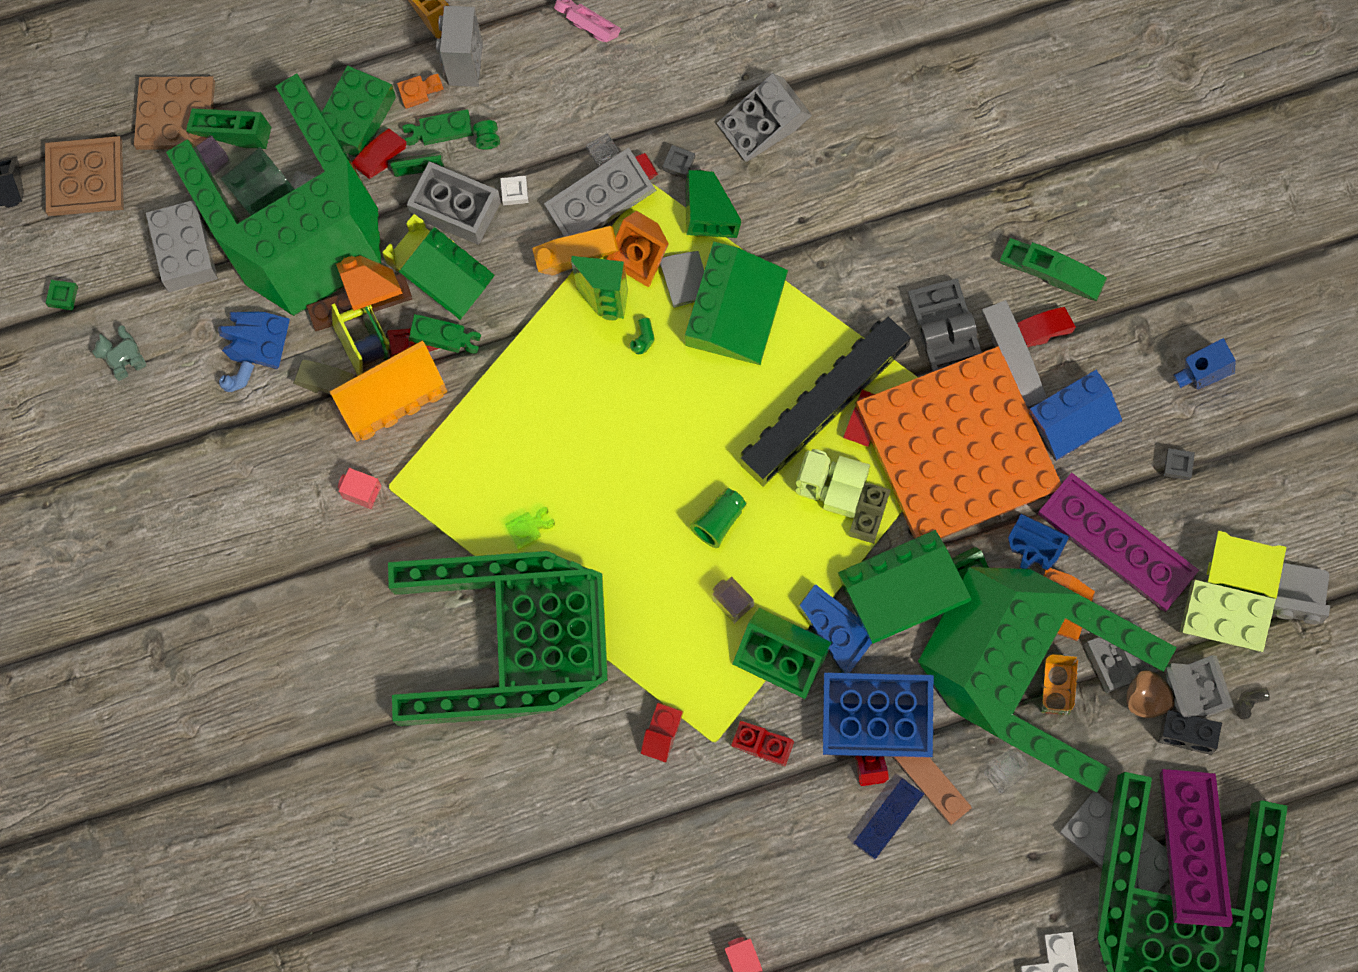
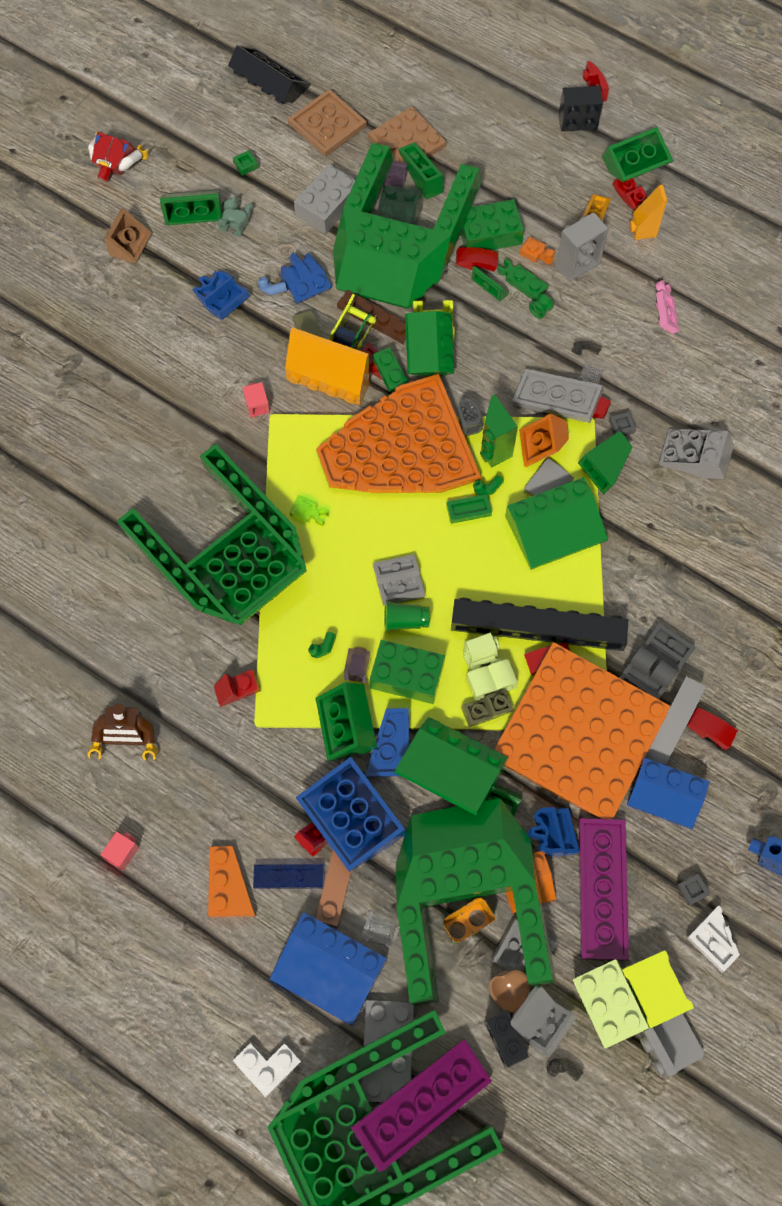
camera: 45 degrees right, 5 degrees down
orange slope [336,256,403,311] -> none
light grey brick [407,161,501,245] -> none
white plate [501,176,529,206] -> none
light orange slope [532,226,619,276] -> none
red slope [731,721,794,767] -> none
green slope [1000,238,1107,302] -> none
none -> reddish brown torso [88,703,159,761]
none -> medium nougat slope [104,208,152,263]
none -> green slope [160,190,222,226]
none -> blue plate [192,271,250,320]
none -> orange wing [208,846,256,918]
none -> blue slope [270,912,387,1026]
none -> green arm [308,632,336,658]
none -> orange wing [316,374,481,493]
none -> green brick [369,640,445,704]
none -> light grey slope [373,554,425,606]
none -> green tile [446,494,492,524]
none -> dark grey rock [457,398,483,436]
none -> clear smoke arm [572,340,602,355]
none -> white wing [687,905,740,973]

